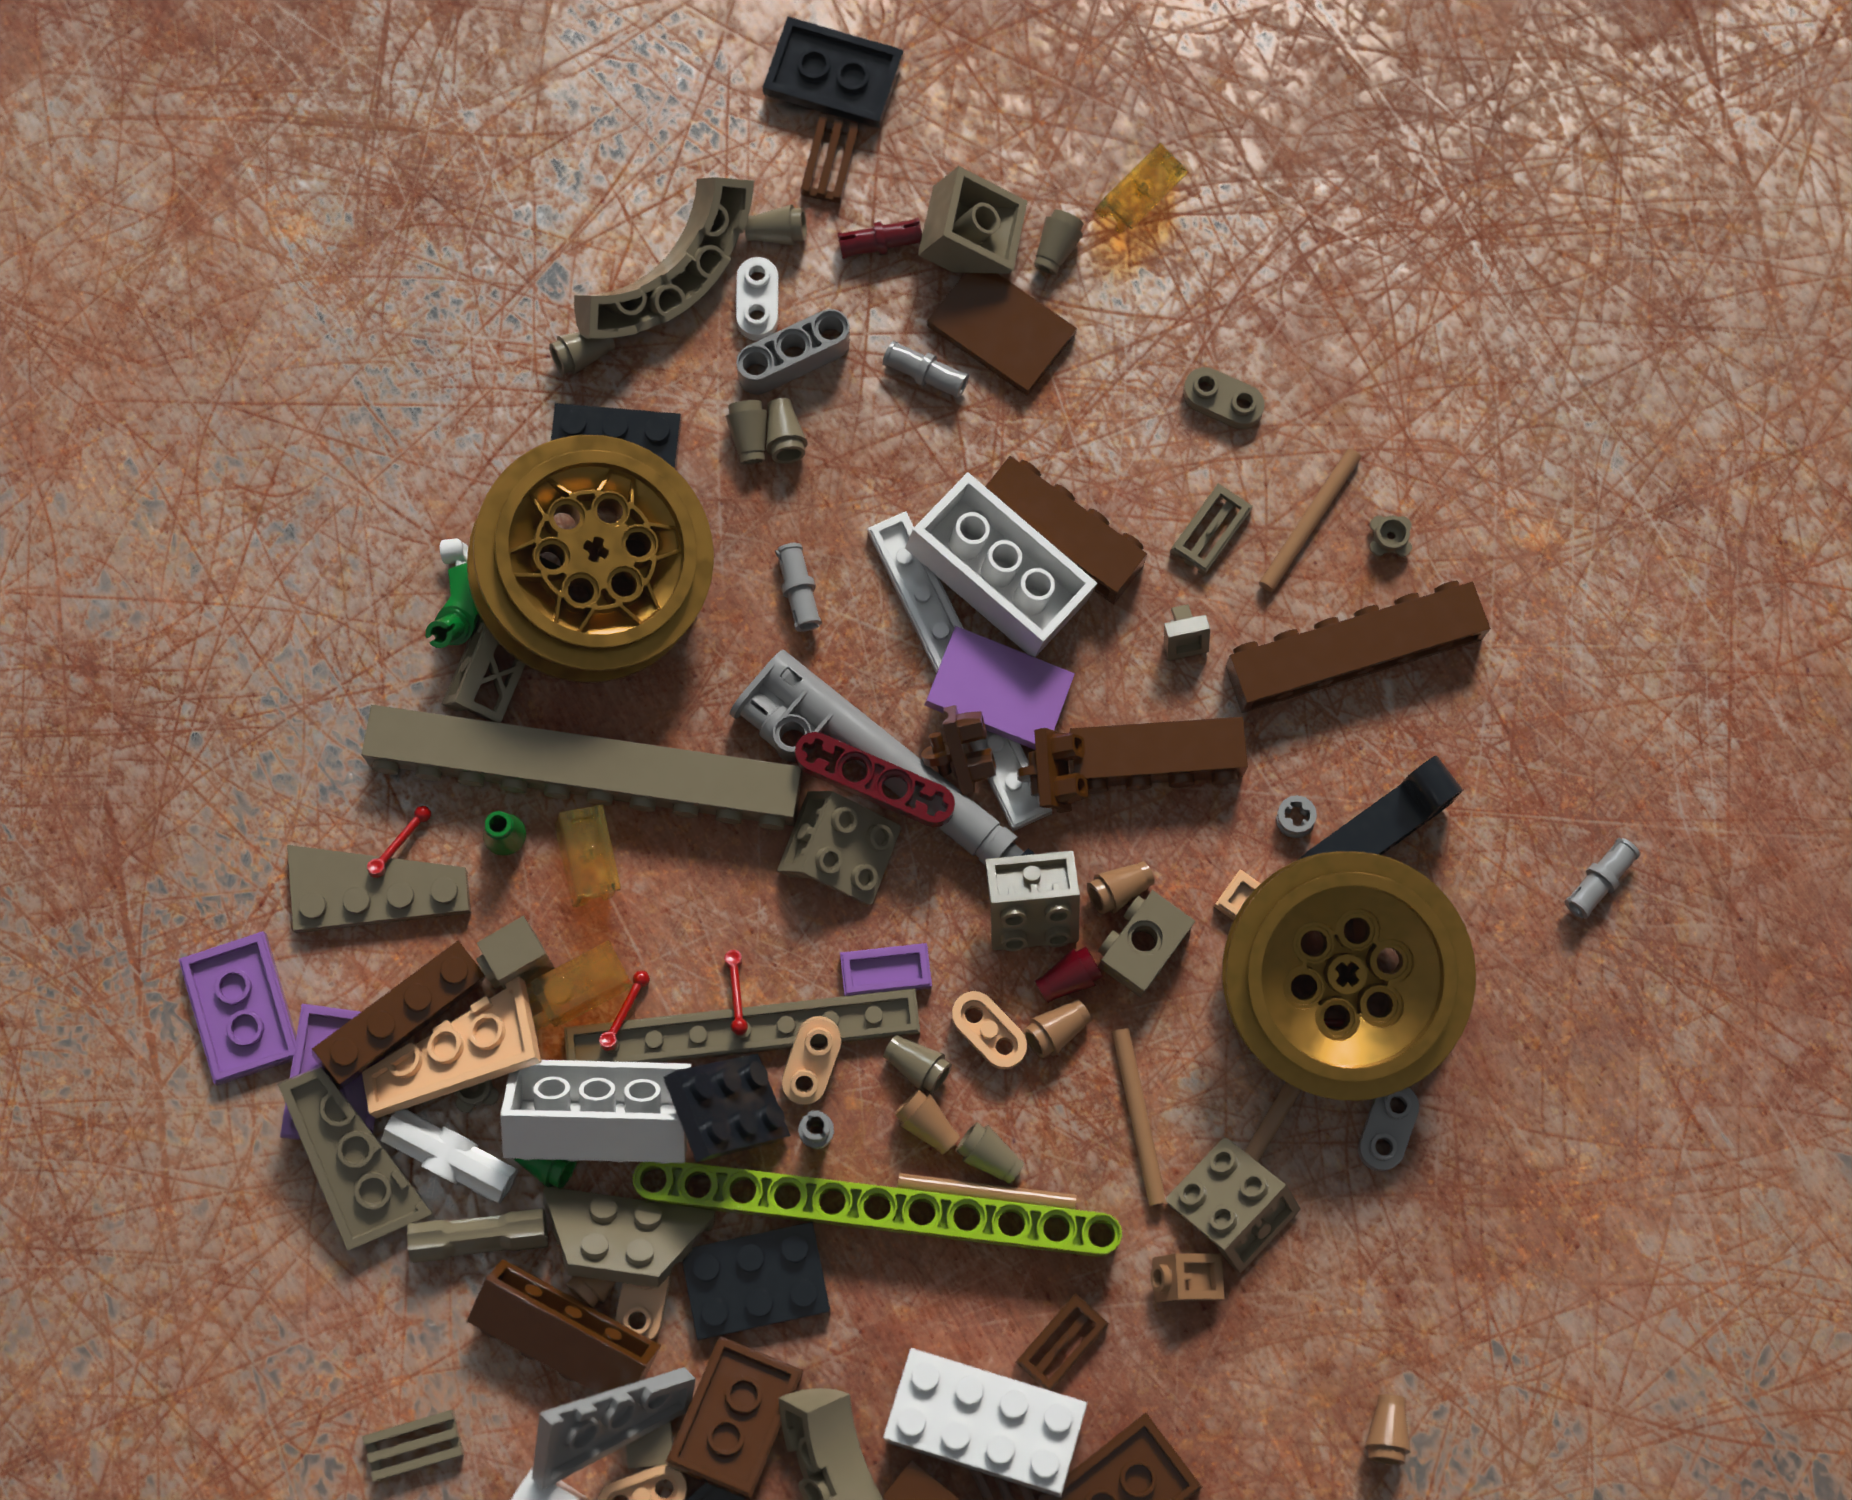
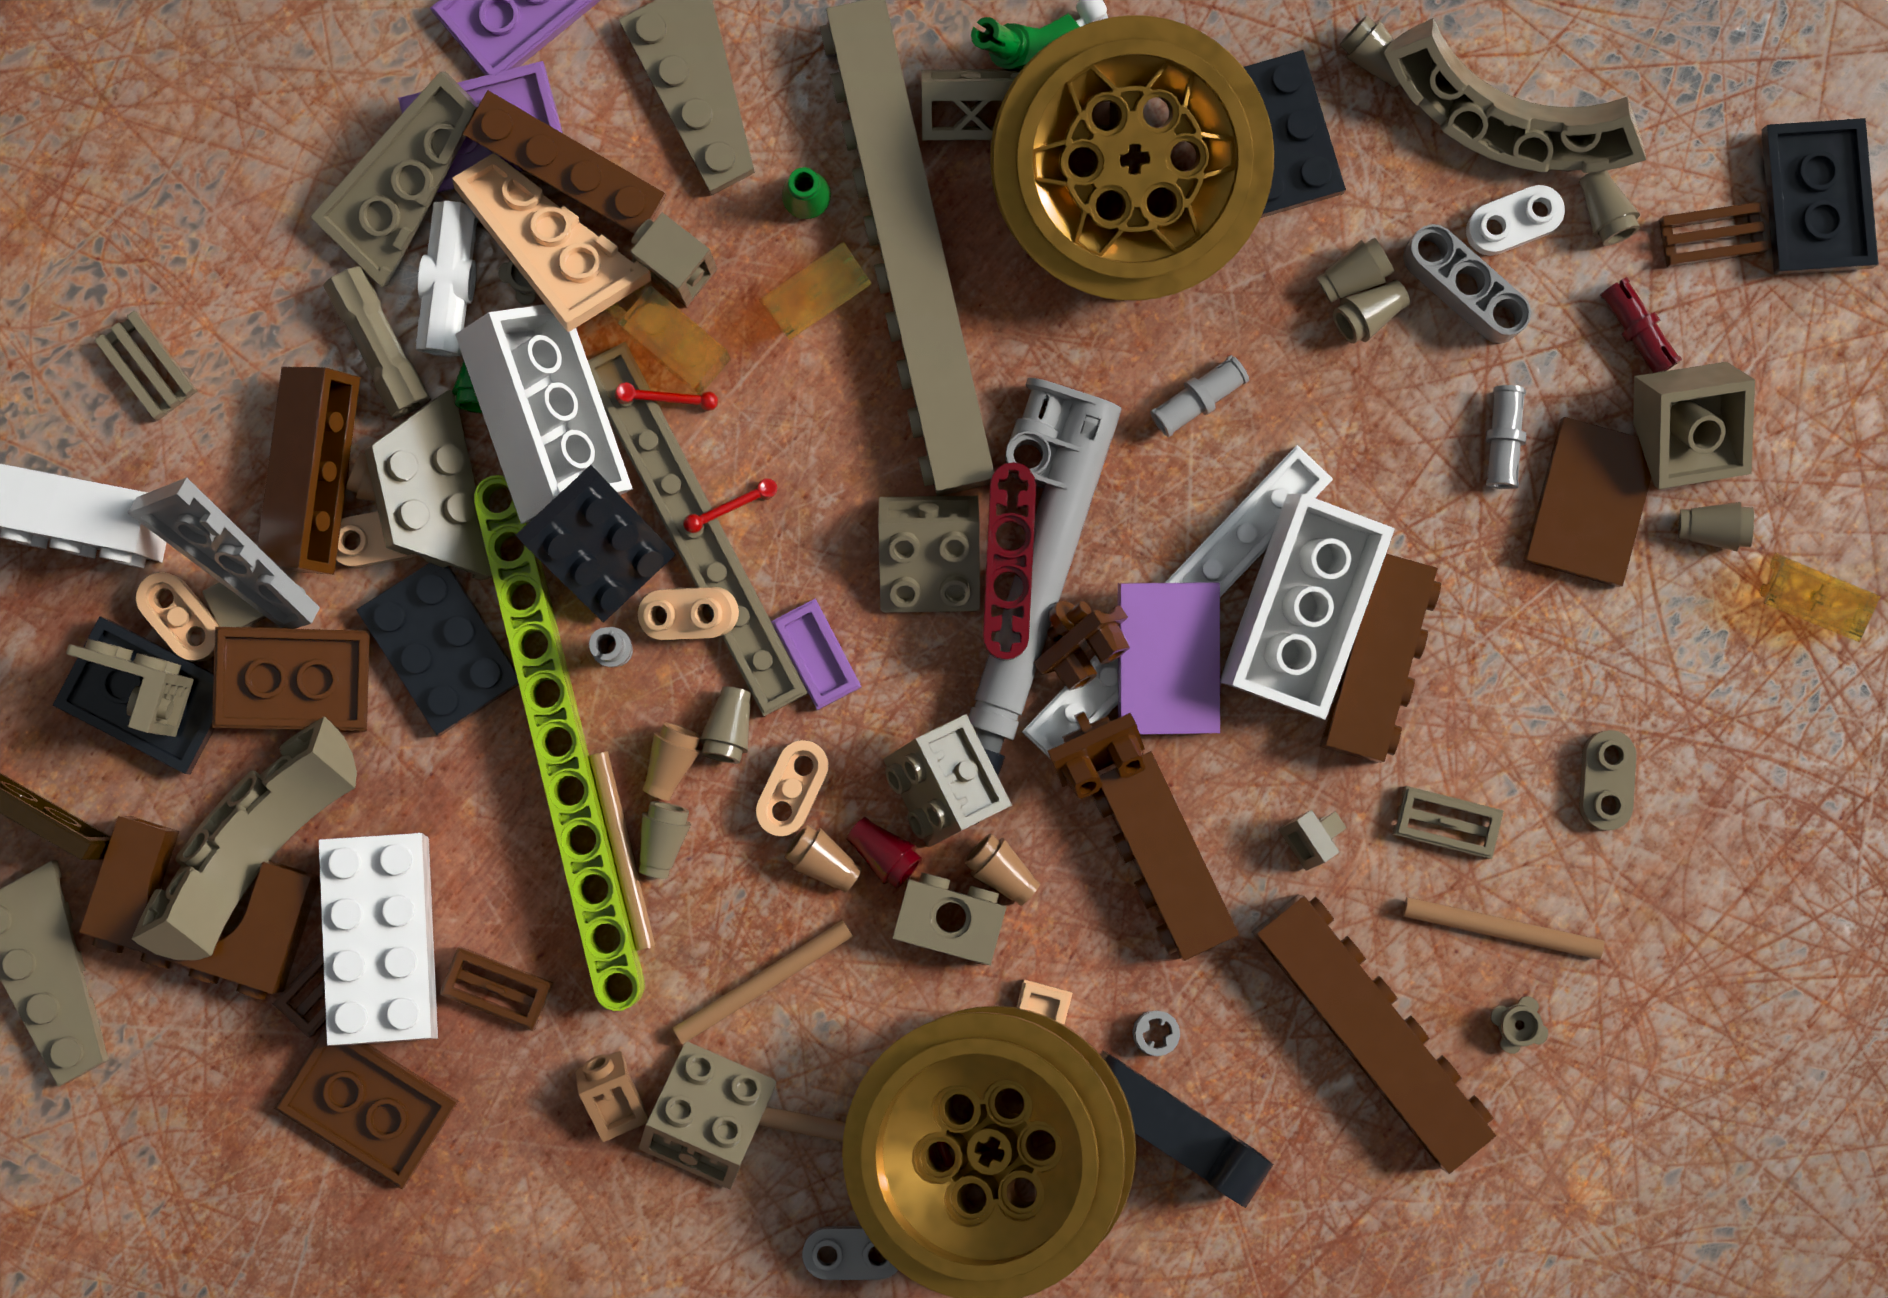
camera: 70 degrees right, 10 degrees up
red hinge [367,805,431,878] -> none

